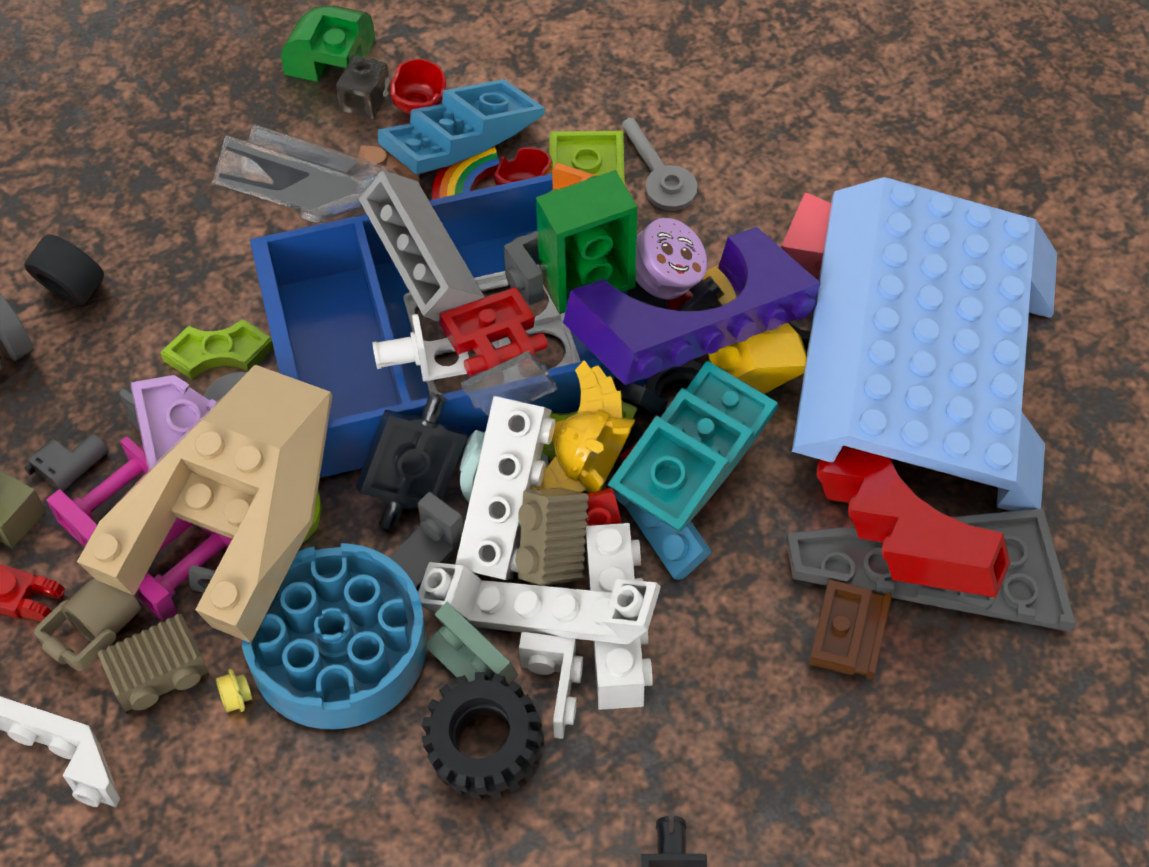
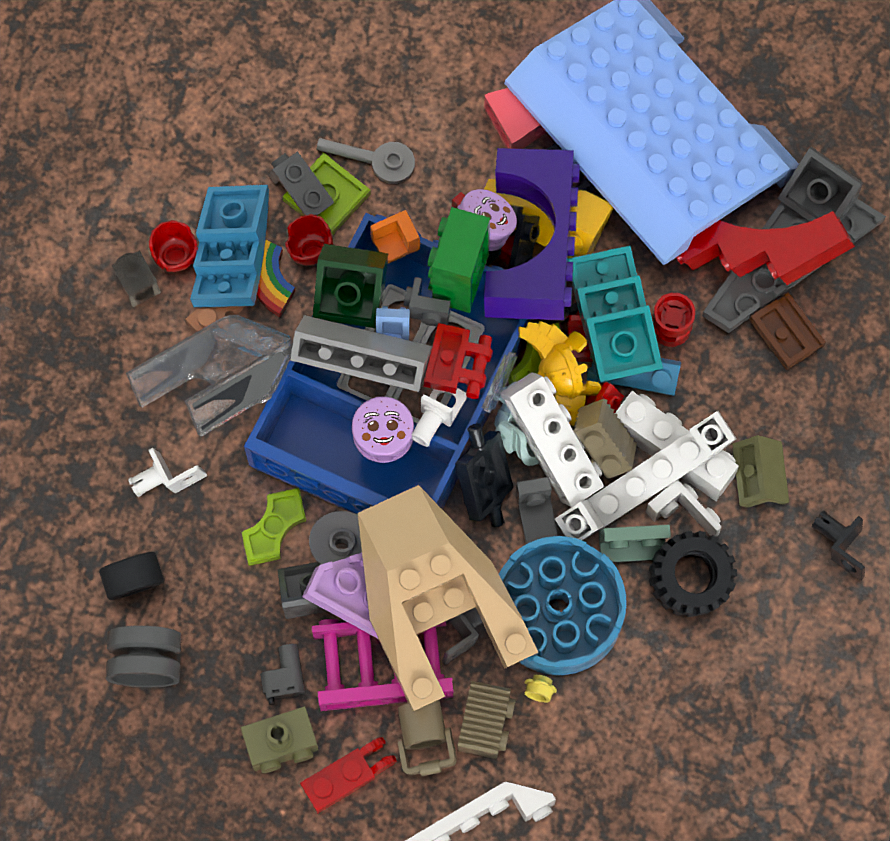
camera: 50 degrees left, 15 degrees up
green brick [281,5,376,82] -> none
none -> white bracket [128,448,207,497]
none -> dark grey bracket [267,151,334,215]
none -> dark green slope [312,244,389,328]
none -> lavender head [352,397,414,463]
none -> light blue tile [376,306,410,340]
none -> red wheel [652,293,695,347]
none -> olive panel [732,435,789,508]
none -> dark grey slope [777,147,863,221]

